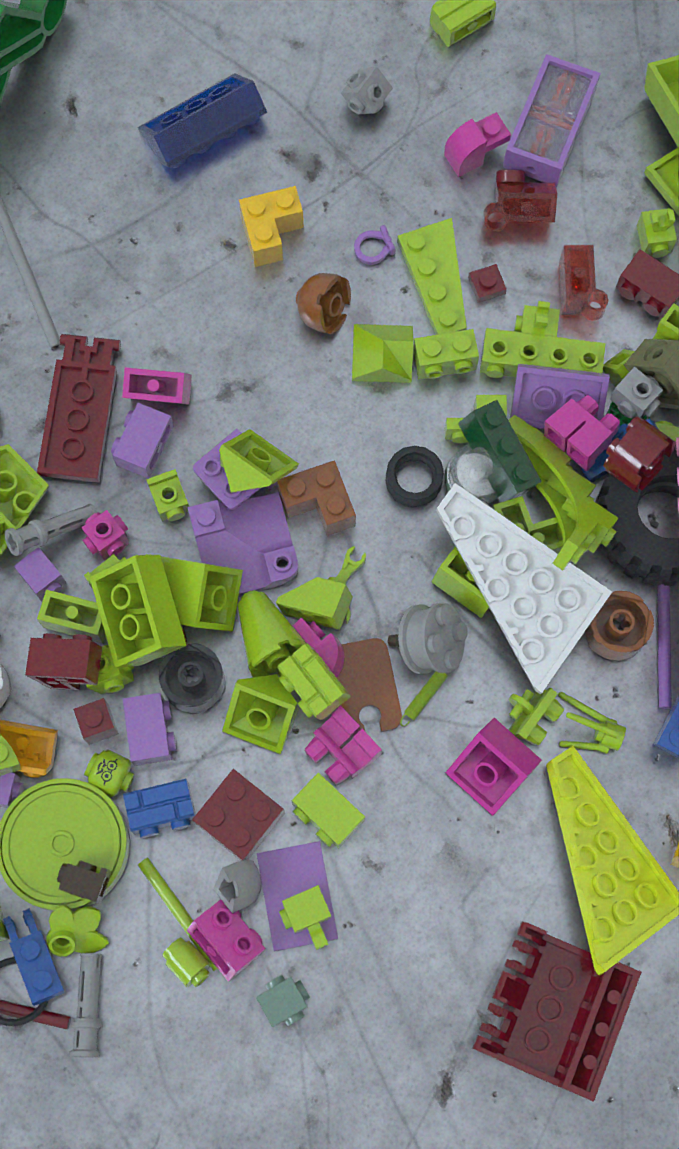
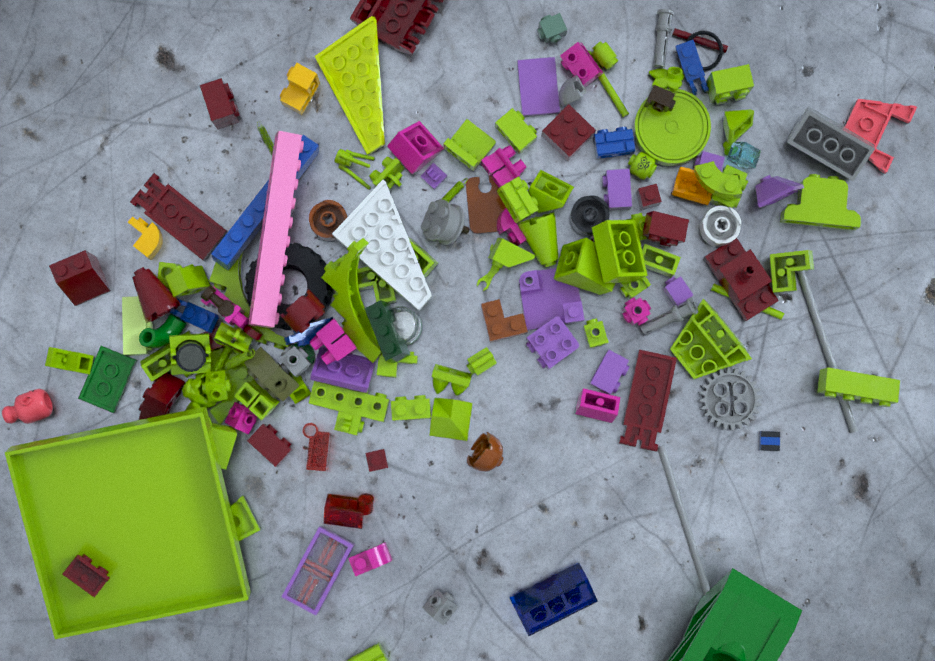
camera: 175 degrees left, 10 degrees up
lime slope [219,429,299,492] -> none
yellow brick [239,186,304,267] -> none
lime brick [279,885,332,950] -> none
medium lavender piece [354,225,396,265] -> none
black tyre [385,445,444,507] -> none
lime wing [397,218,467,335] -> none
dark red tile [496,170,525,184] -> none
lime brick [636,208,677,258] -> none
medium lavender bar [657,584,672,709] -> none
none -> medium lavender tile [420,163,447,190]
none -> lime tile [431,364,472,396]
none -> lime bracket [443,119,496,171]
none -> lime brick [466,347,497,376]

